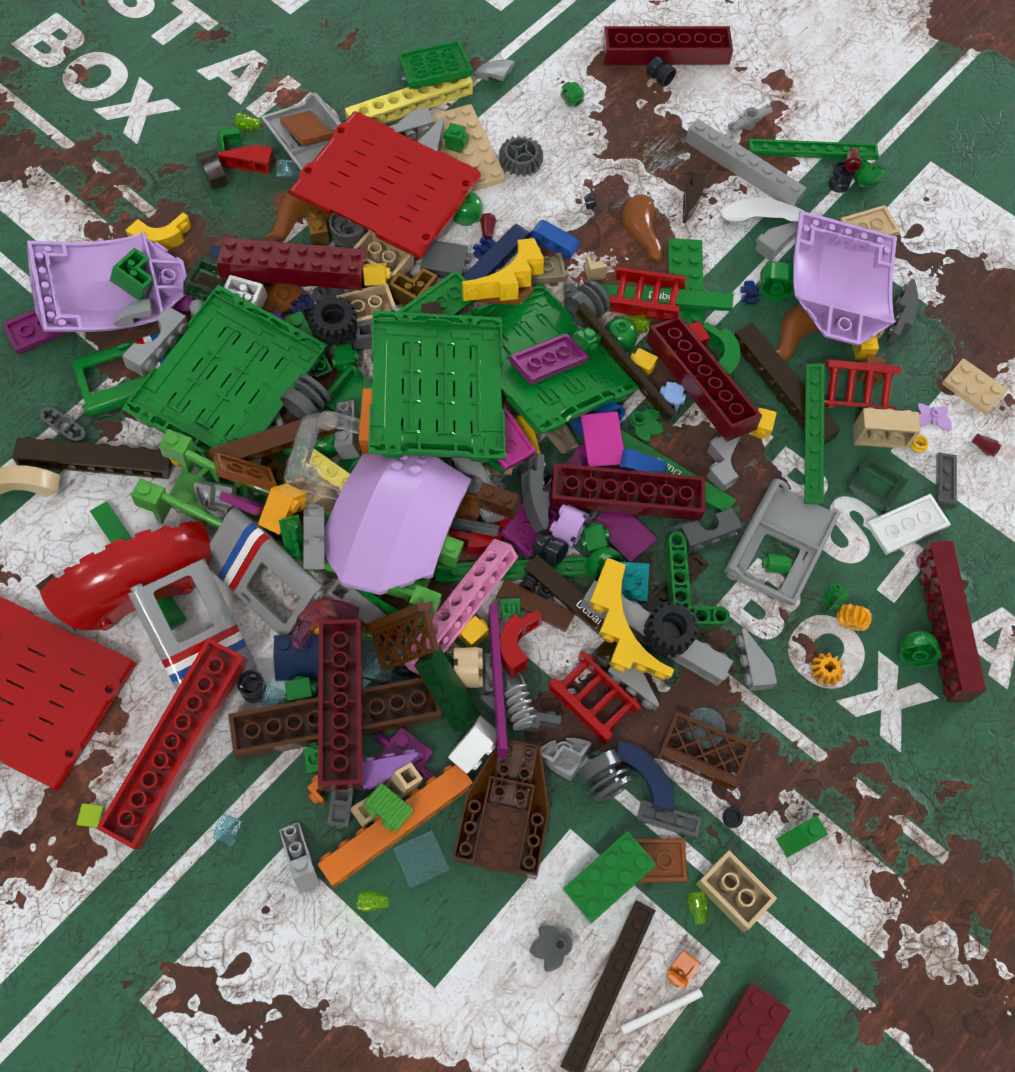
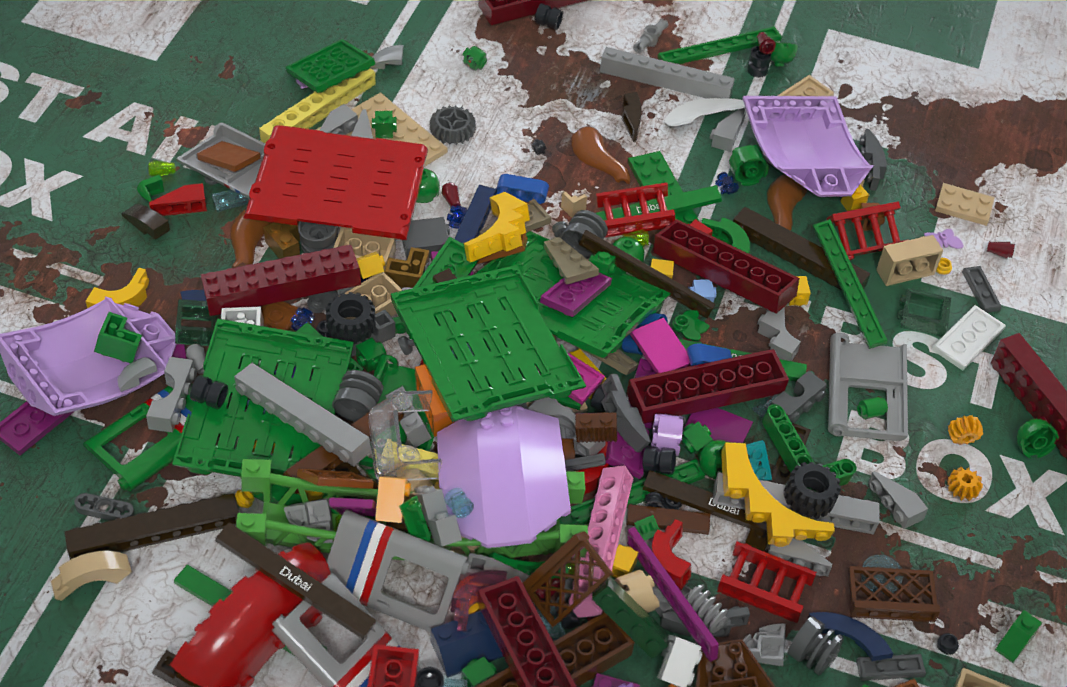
camera: 20 degrees left, 15 degrees down
green hinge [822,583,851,613] -> none
none -> black wheel [190,375,228,409]
none -> dark brown tile [215,523,377,640]
none -> light grey brick [234,363,371,466]
none -> clear light blue wheel [444,488,474,518]
none -> dark tan wing [544,237,599,285]

